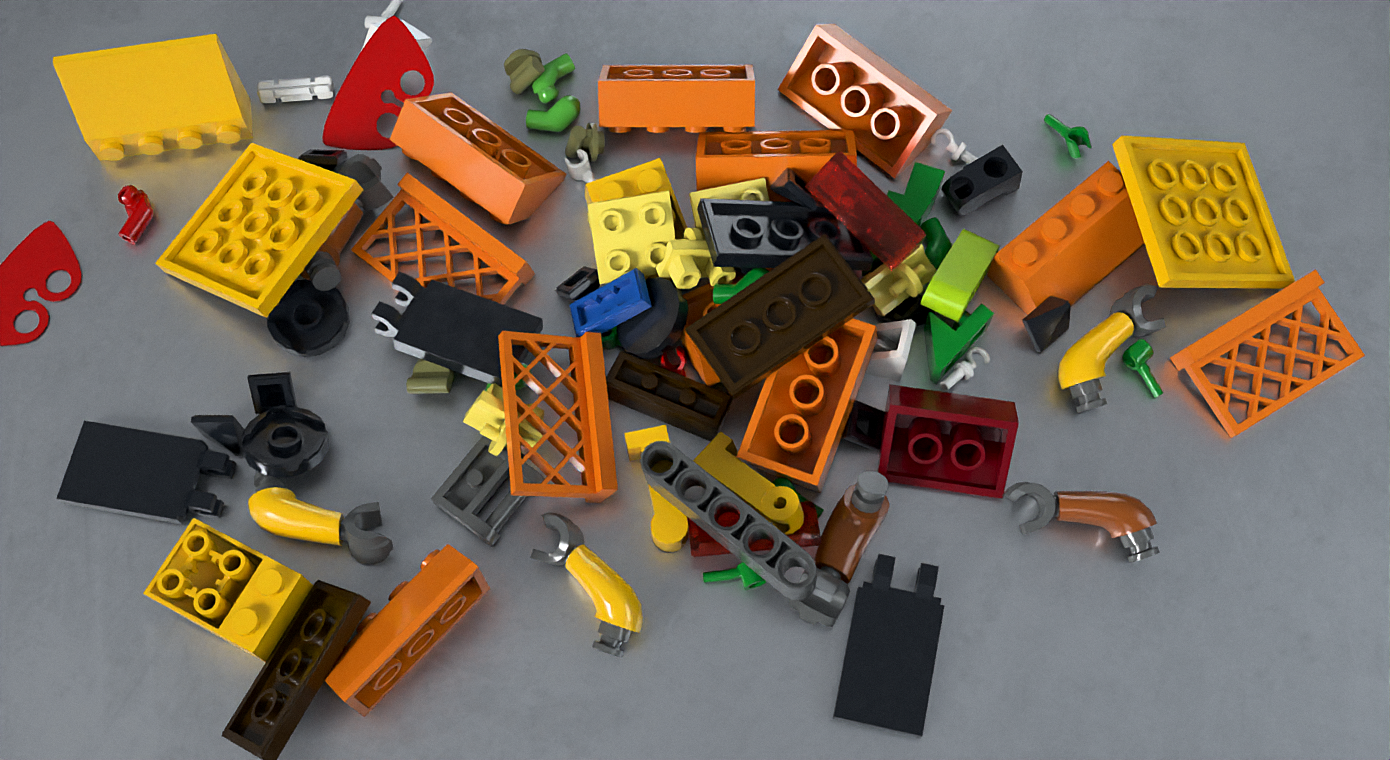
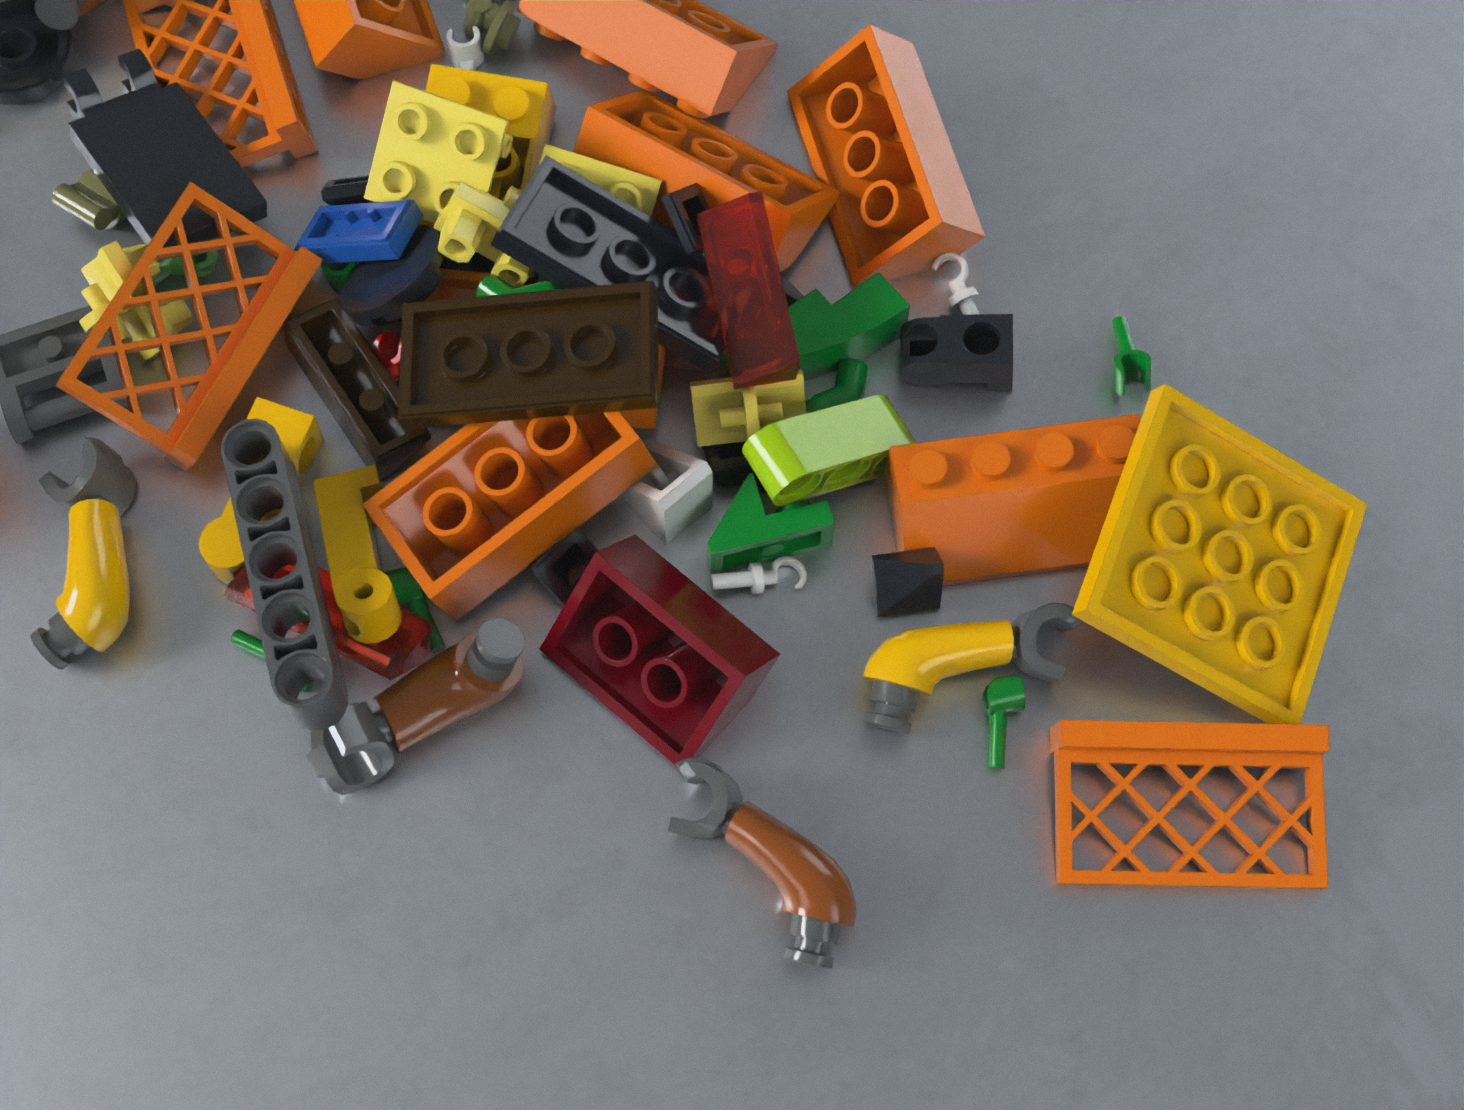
camera: 30 degrees right, 0 degrees up
black tile [832,554,945,738] -> none

